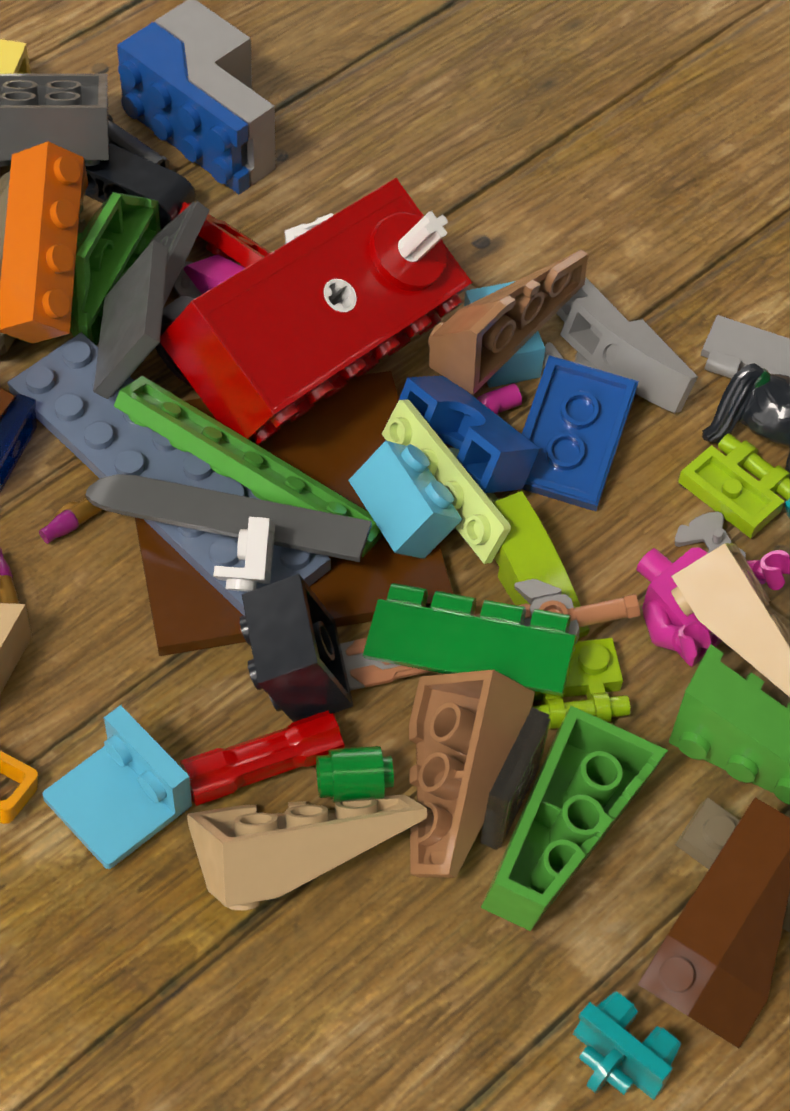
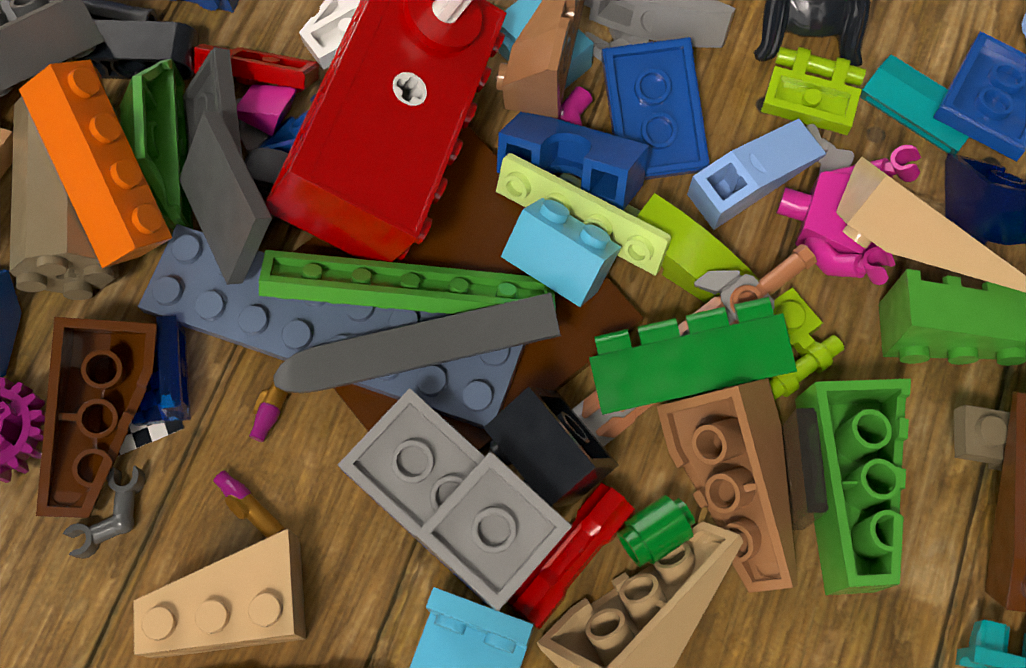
camera: 20 degrees left, 15 degrees up
white bracket [213,517,275,592] -> none
none -> light grey piece [338,388,572,611]
none -> light blue slope [687,119,826,230]

